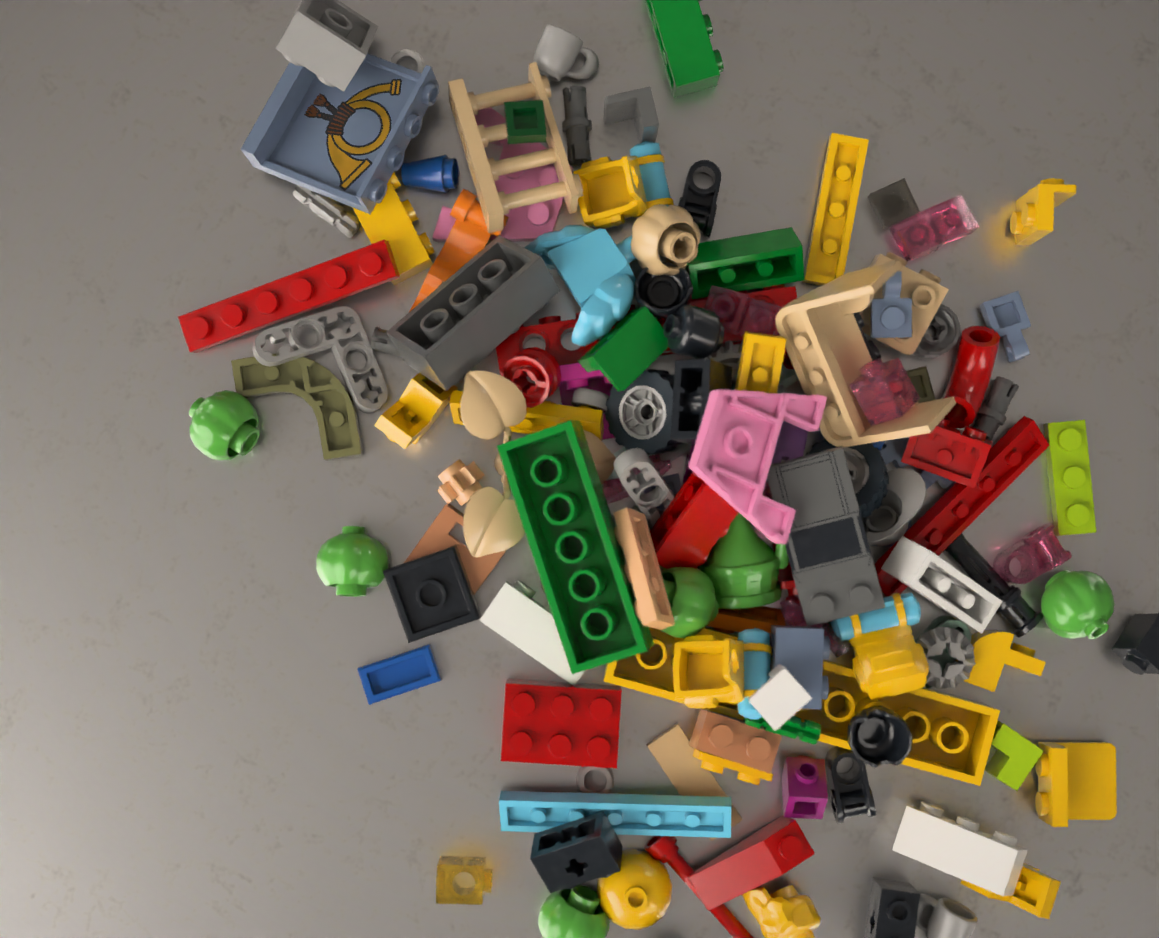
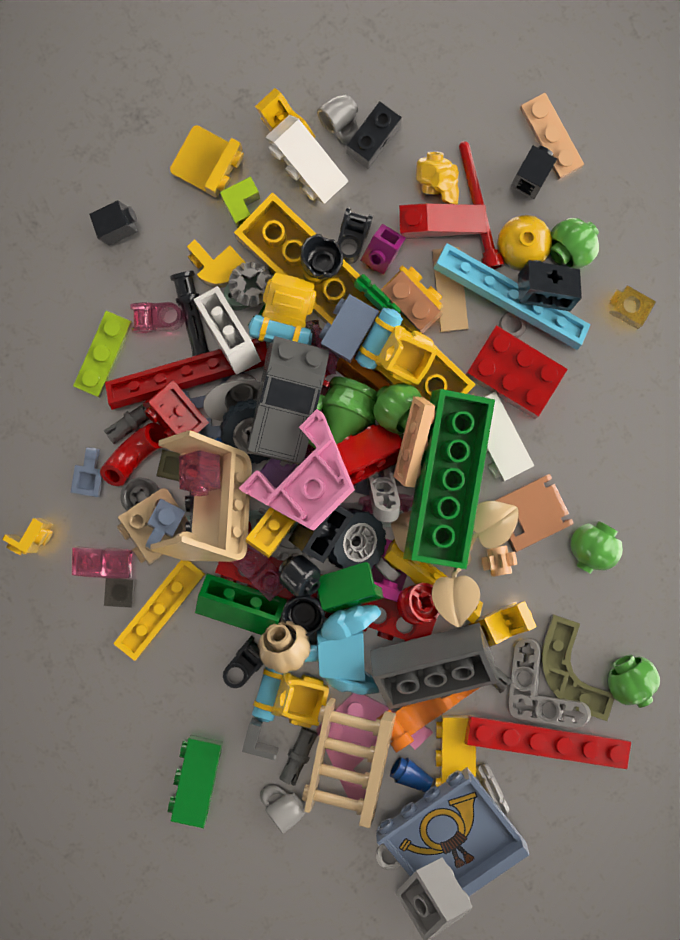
camera: 150 degrees left, 0 degrees up
blue tile [357,644,442,705] -> none
black tile [383,545,482,643] -> none
dark green plate [504,100,547,144] -> none
white panel [749,664,812,731] -> none
bright green plant [1041,570,1115,640] -> none

